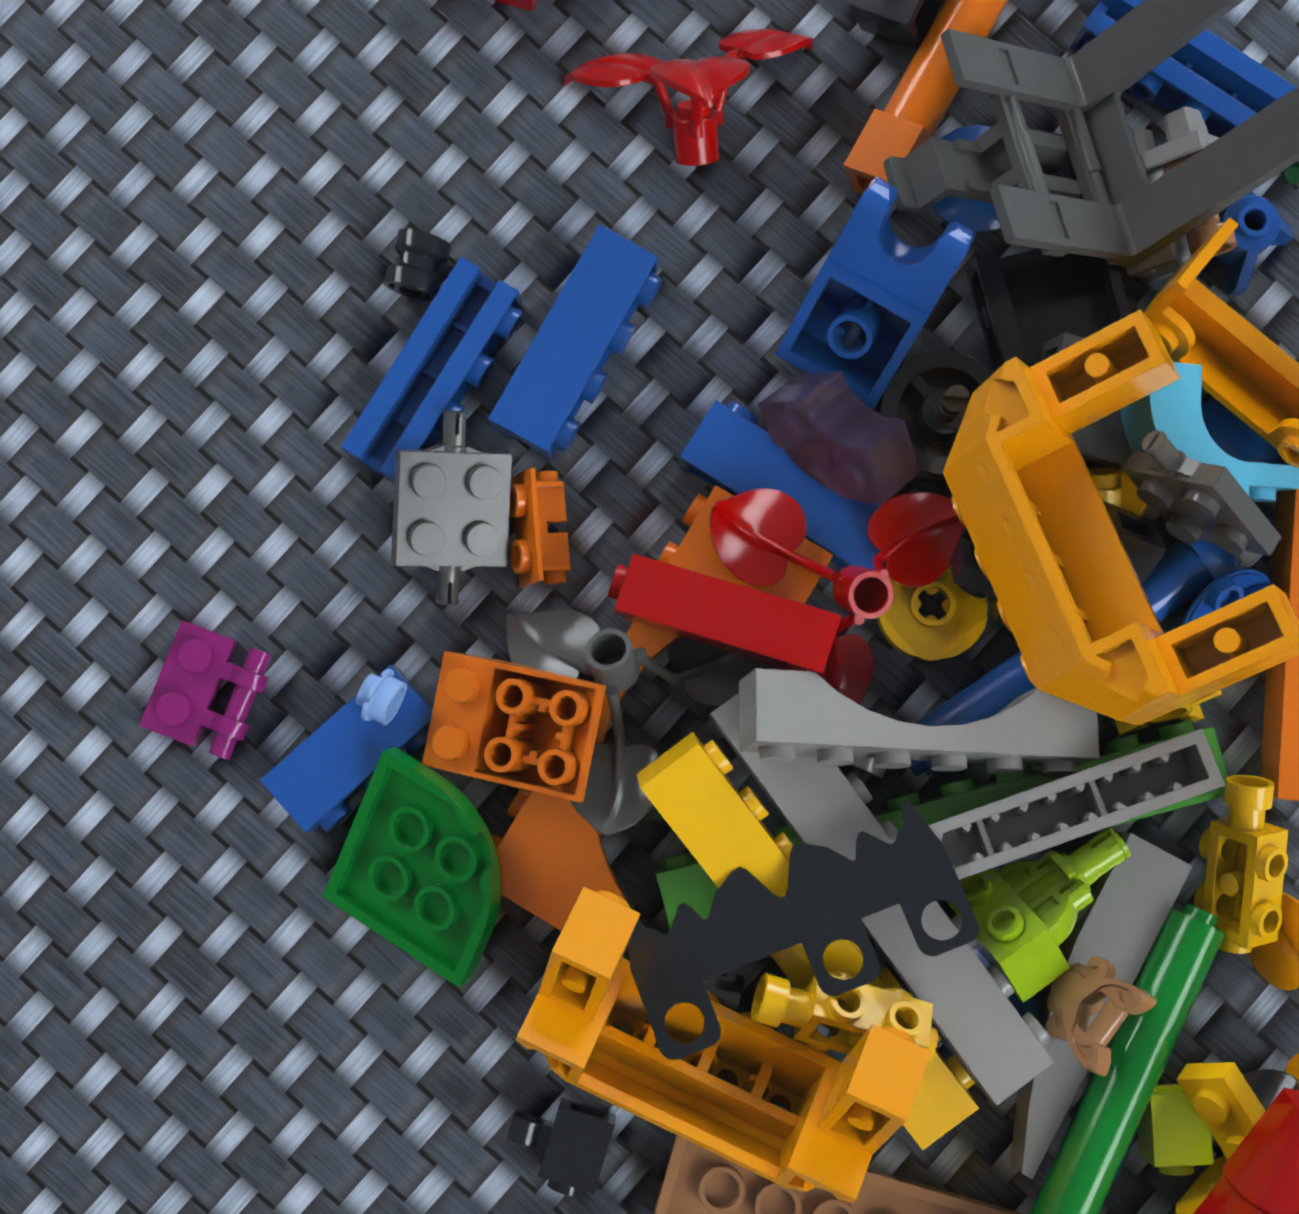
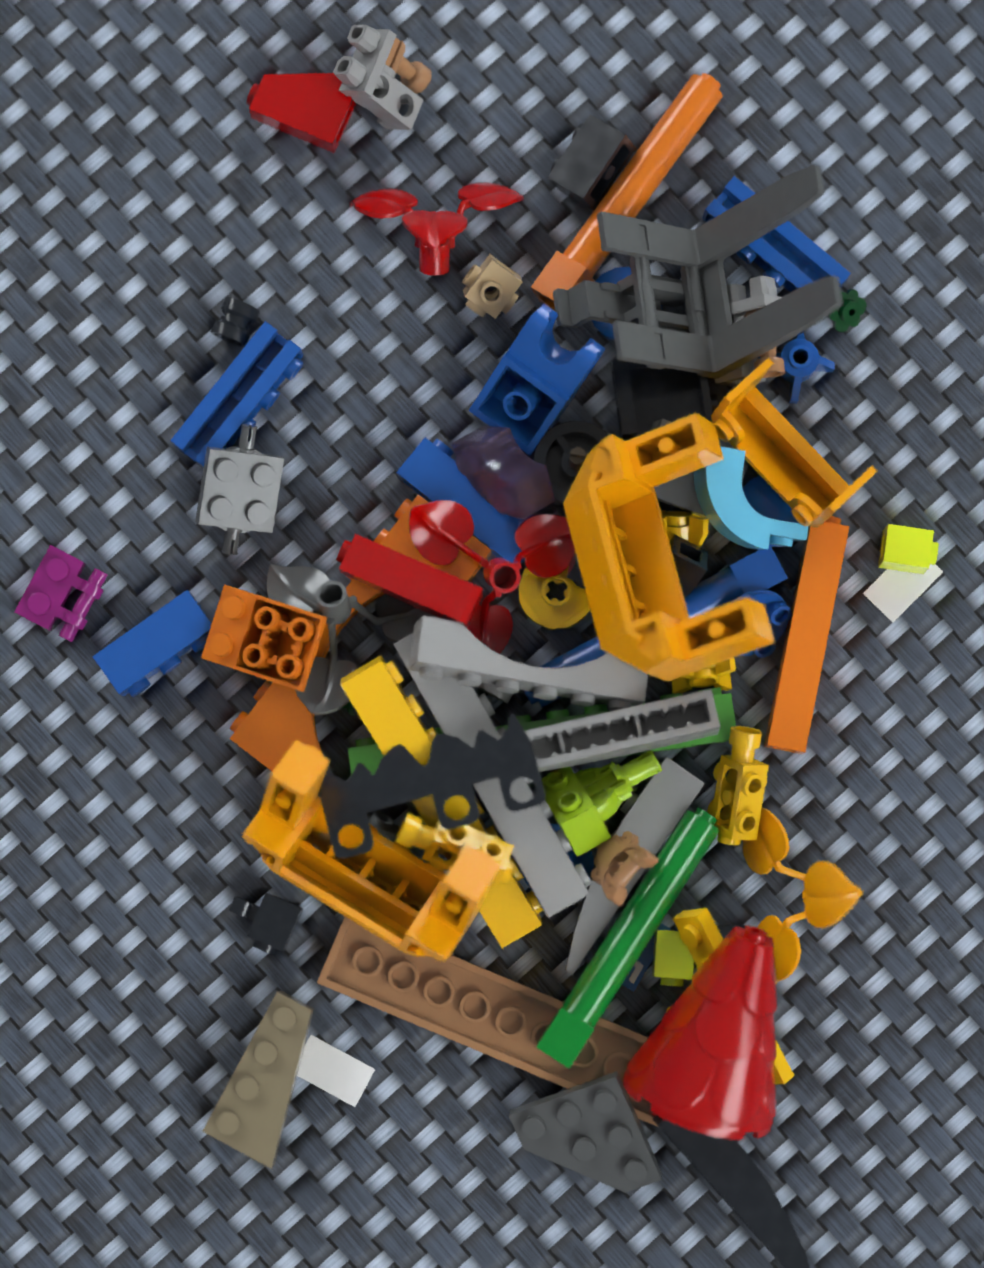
camera: 10 degrees right, 0 degrees up
green plate [322,746,501,988] -> none
light blue plate [356,669,407,725] -> none
blue brick [488,224,663,461] -> none
orange hinge [509,468,571,588] -> none
dark grey plate [1122,430,1282,567] -> none
none -> tan brick [462,254,523,319]

